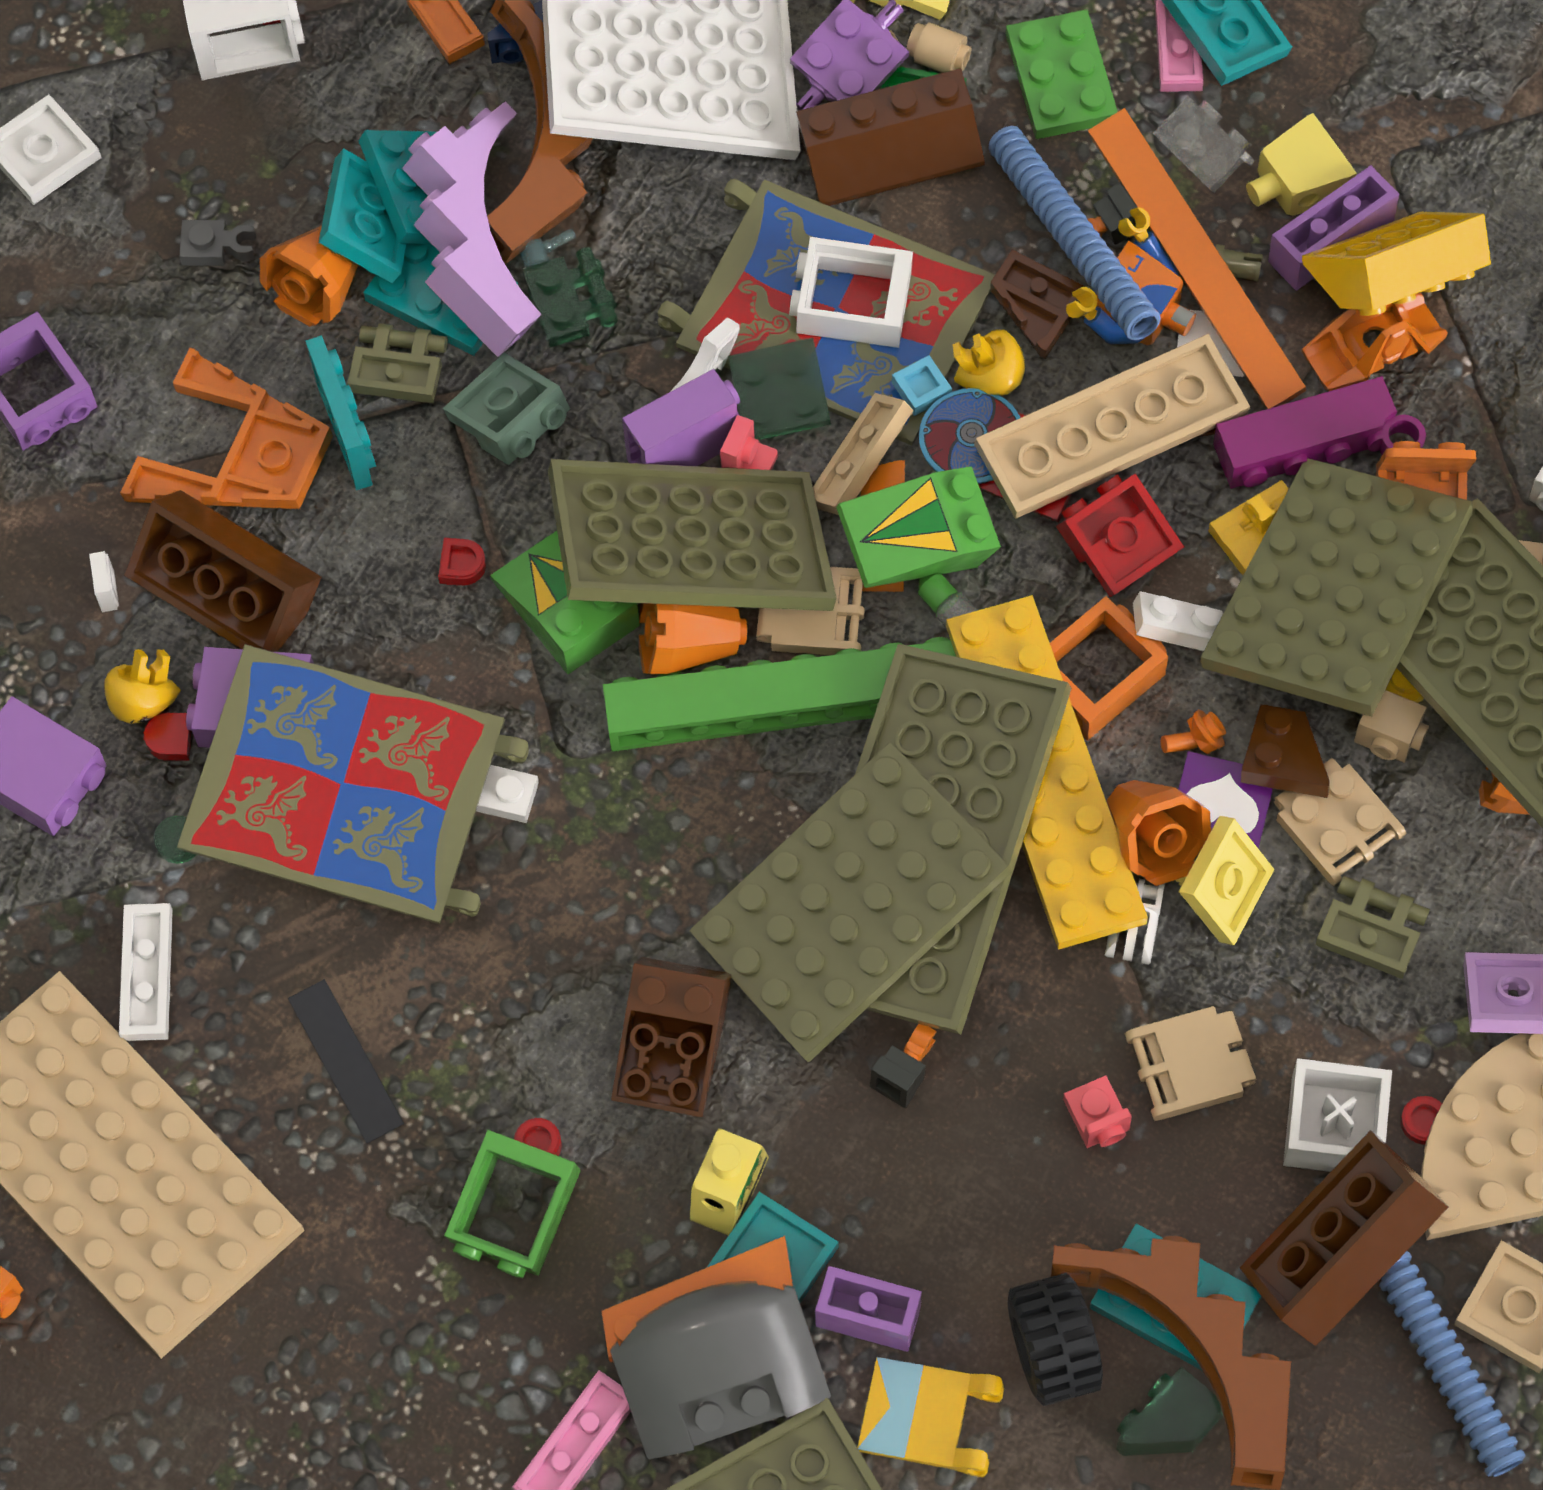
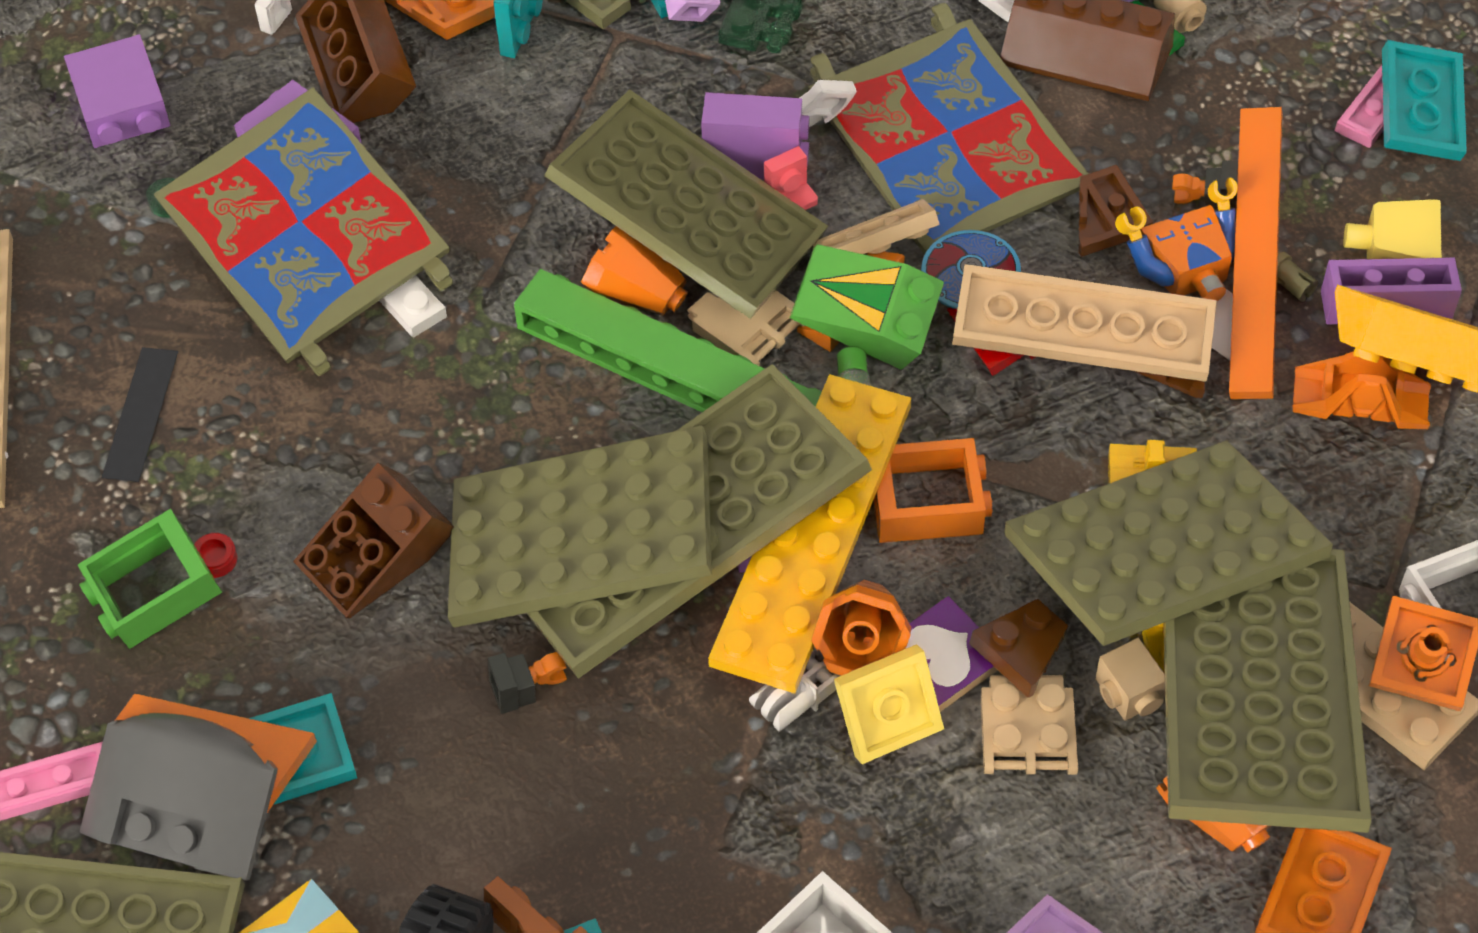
camera: 35 degrees right, 10 degrees down
yellow piece [104,649,181,724] -> none
white plate [119,903,173,1041] -> none
red tile [144,713,192,761] -> none
red tile [438,538,486,586] -> none
sand green plate [443,352,570,465] -> none
bright green slope [490,531,640,675] -> none
light yellow torso [690,1129,768,1236] -> none
clear green plate [728,338,831,440] -> none
white window [789,237,913,348] -> none
medium lavender brick [815,1266,922,1352] -> none
medium azure plate [891,355,952,416] -> none
yellow piece [952,329,1025,396] -> none
medium blue piece [988,126,1161,340] -> none
bright green plate [1006,10,1118,139] -> none
red plate [1056,473,1184,597] -> none
coral bracket [1063,1076,1132,1148] -> none
tan plate [1125,1006,1256,1121] -> none
white plate [1133,591,1223,651] -> none
clear bracket [1153,96,1255,193] -> none
orange plate [1160,709,1226,754] -> none
magenta hinge [1213,376,1426,489] -> none
olive plate [1315,876,1430,979] -> none
orange bracket [1376,441,1476,500] -> none

